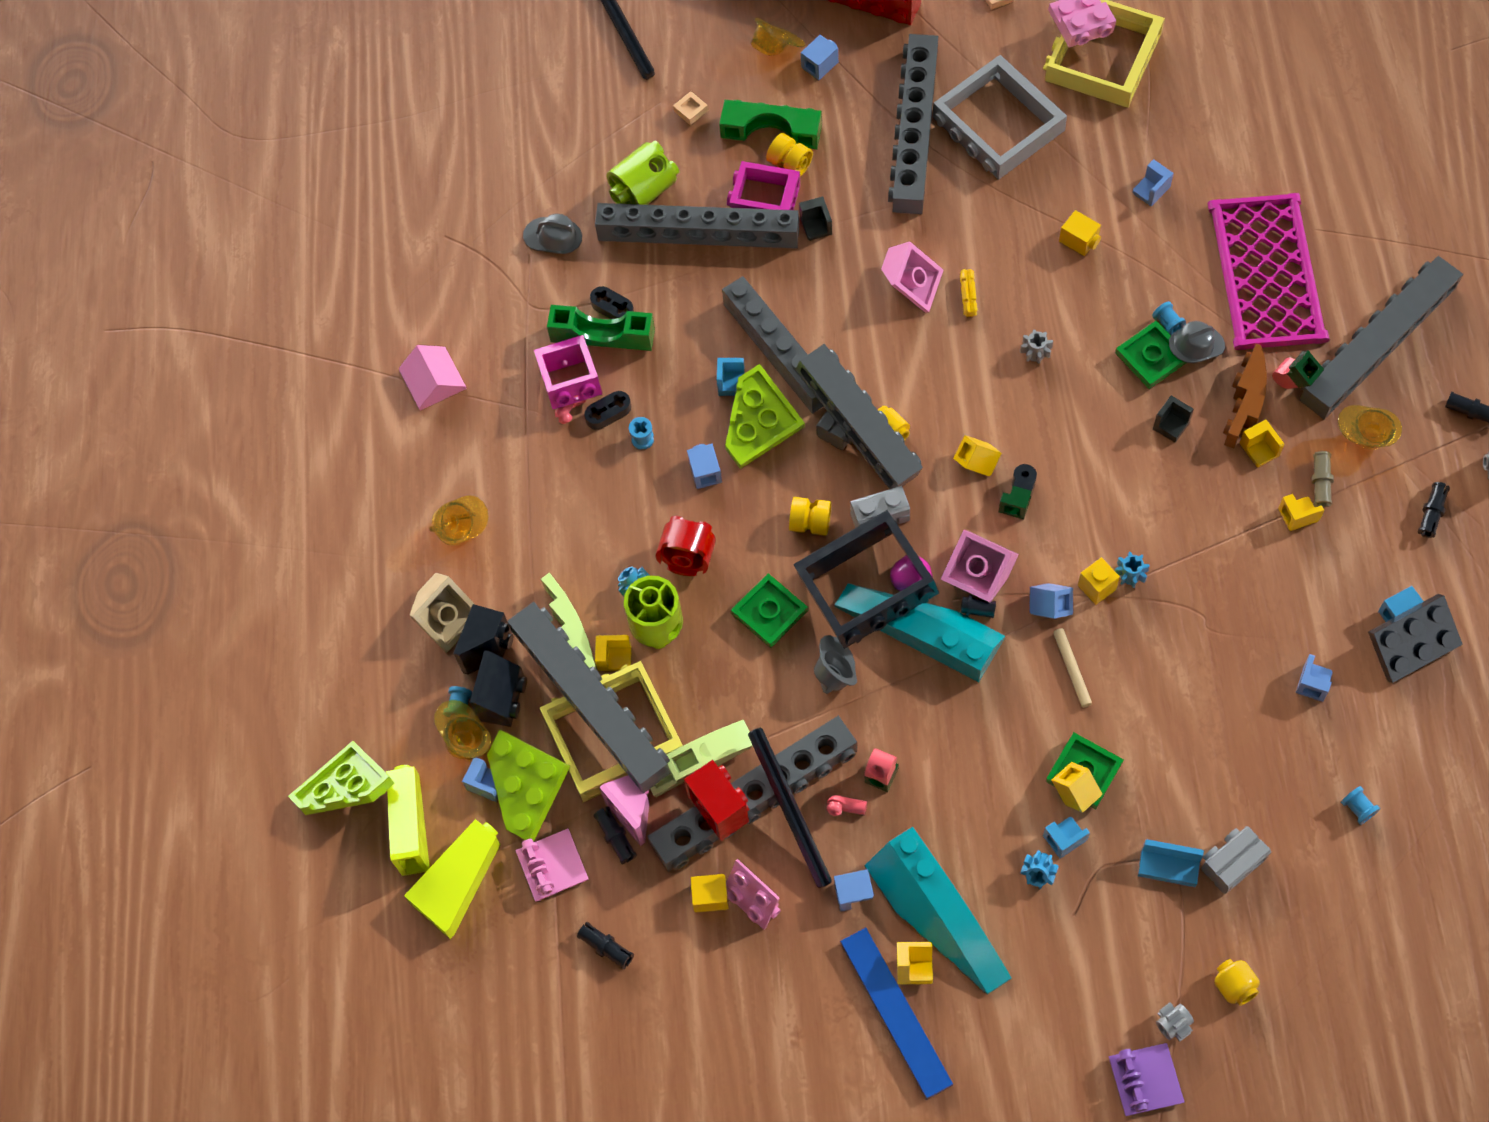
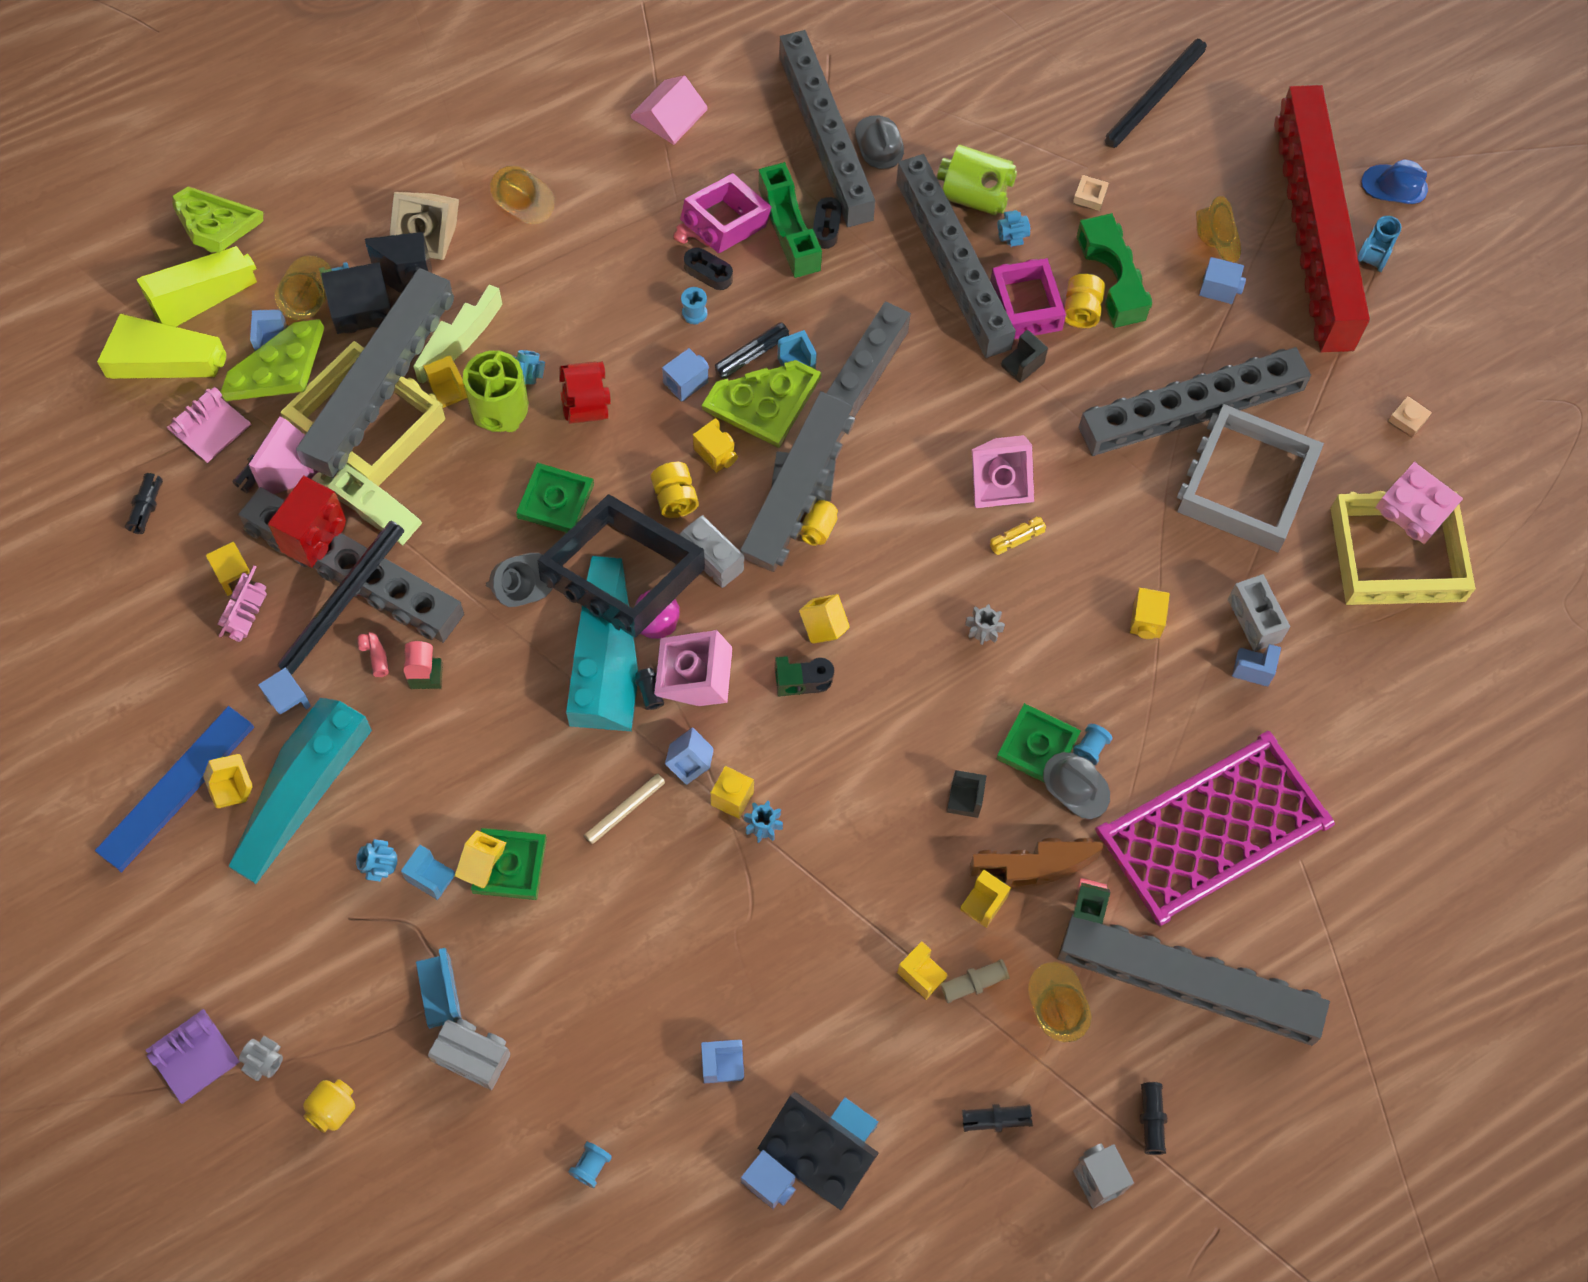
camera: 55 degrees right, 0 degrees up
none -> yellow brick [693,418,738,473]
none -> black axle [715,322,789,378]
none -> medium blue brick [741,1150,796,1209]
none -> dark grey brick [779,30,875,228]
none -> dark azure gear [997,210,1030,247]
none -> light grey brick [1228,574,1290,651]

